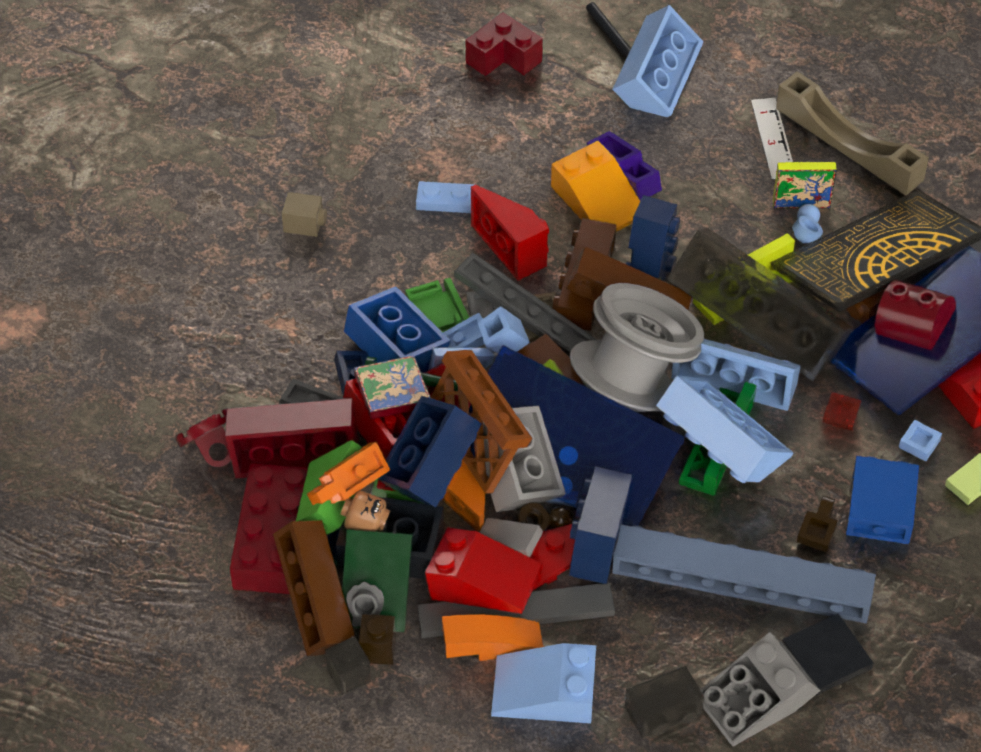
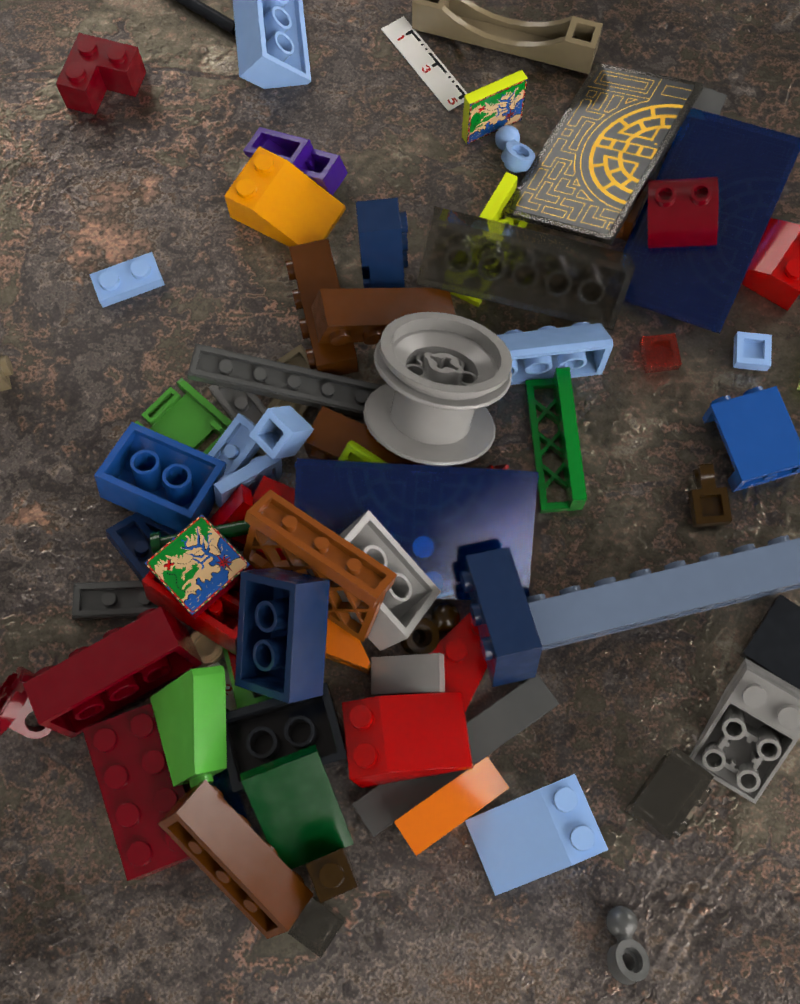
camera: 25 degrees left, 20 degrees up
orange hinge [307,442,390,505] -> none
medium nougat head [340,491,390,531] -> none
dark grey animal [346,582,384,626] -> none
red slope [471,184,549,281] -> none
light blue slope [656,376,793,483] -> none

